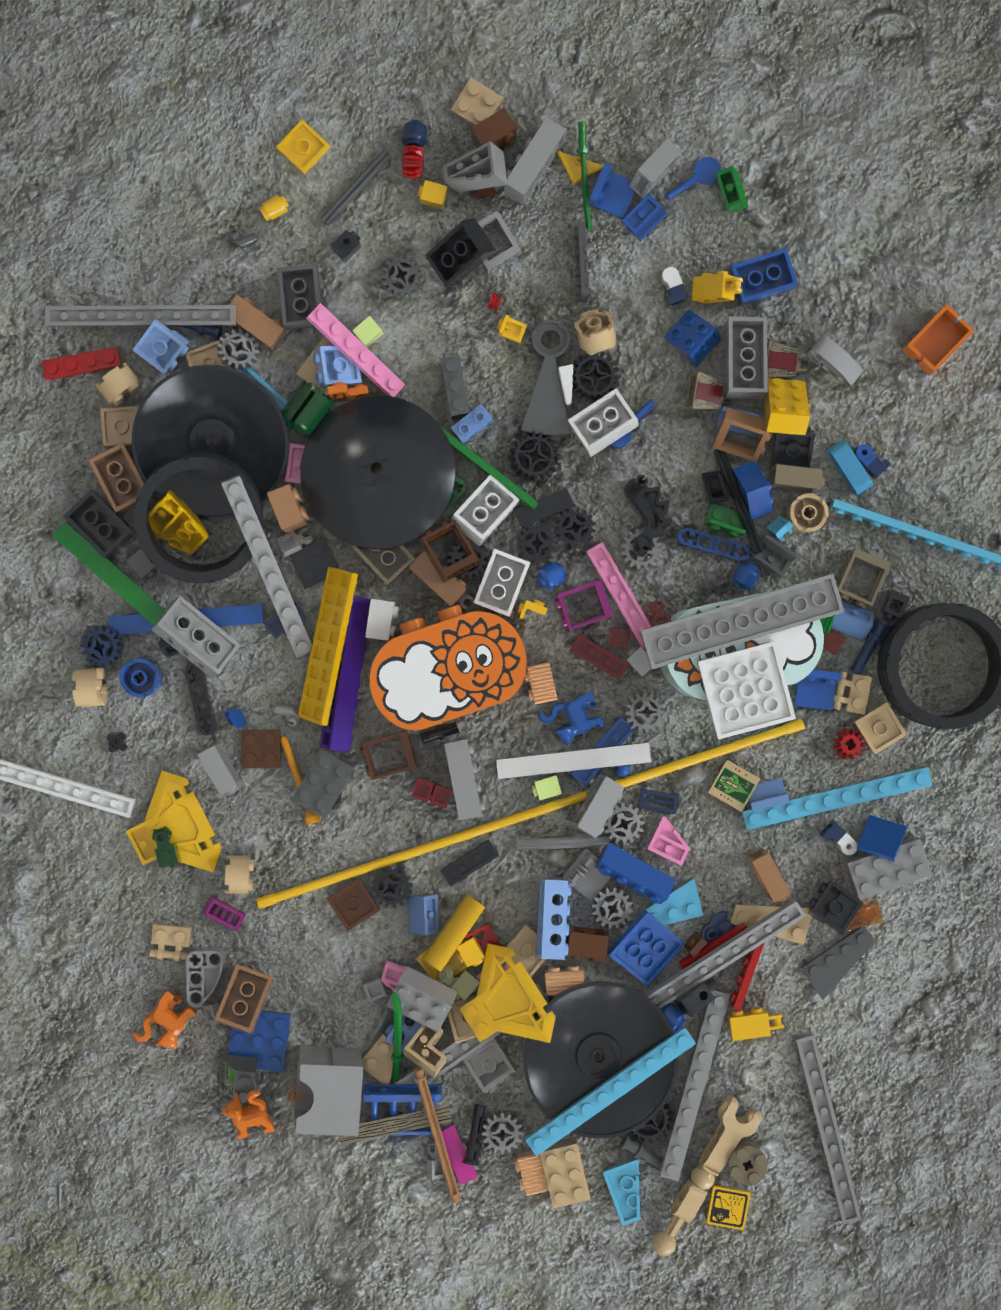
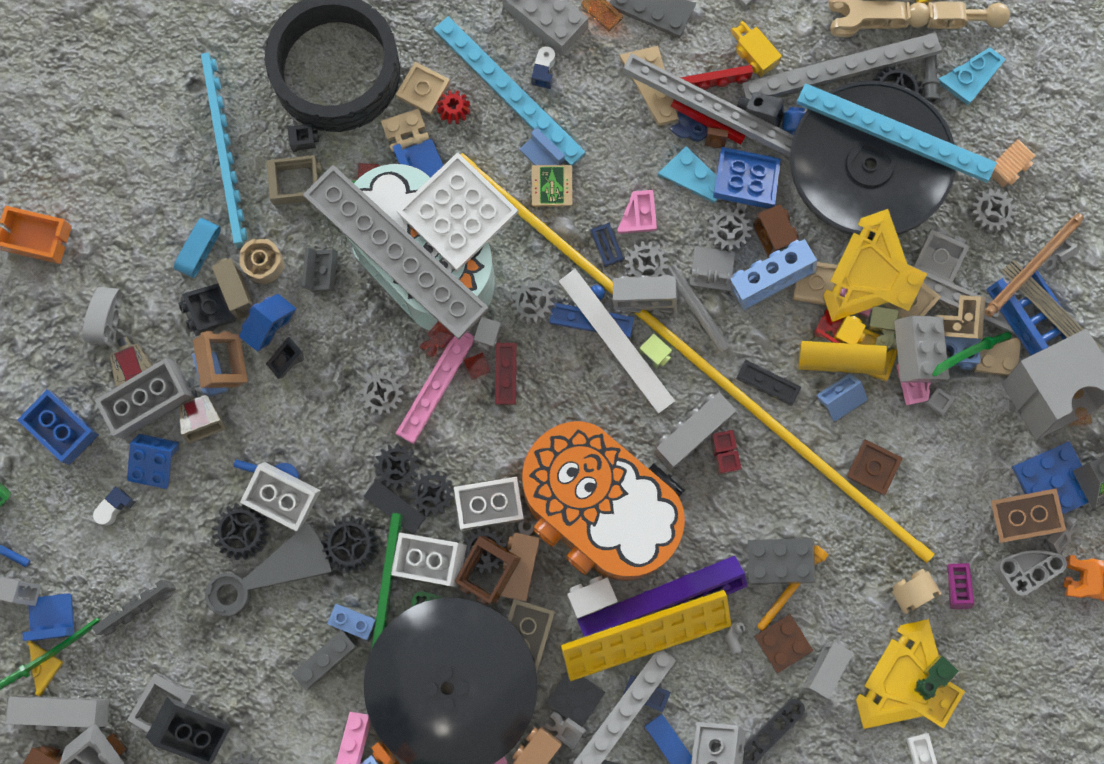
camera: 125 degrees left, 10 degrees down
tan plate [150,923,192,961] -> none
blue piece [224,708,247,729] -> none
reddish brown window [360,730,417,780] -> none
black gear [371,866,413,908] -> none
dark pink tile [442,1123,478,1185] -> none
black pin [462,1104,487,1166] -> none
red bush [488,292,502,312] -> none
yellow bracket [497,315,527,344] -> none
yellow bracket [517,599,548,620] -> none
light nougat brick [525,662,558,704] -> none
blue head [536,562,566,590] -> none
blue animal [538,691,605,745] -> none
tan brick [540,1137,591,1209] -> none
light nougat brick [544,965,584,996] -> none
magenta window [554,580,613,631] -> none
white slope [558,364,574,408] -> none
tan brick [575,309,616,355] -> none
blue brick [594,843,676,904] -> none
blue plate [621,194,668,242] -> none
black animal [624,475,673,557] -> none
blue beam [677,528,750,561] -> none
yellow brick [692,271,743,304] -> none
green bracket [703,503,746,539] -> none
black axle [714,449,764,555] -> none
blue head [732,562,760,591] -> none
medium nougat window [746,848,791,903] -> none
yellow brick [763,378,810,435] -> none
medium azure tile [766,515,793,542] -> none
black plate [807,880,863,935] -> none
medium blue panel [831,600,875,640] -> none
dark blue pin [850,618,892,675] -> none
leg [854,444,891,479] -> none
blue tile [857,815,907,861] -> none

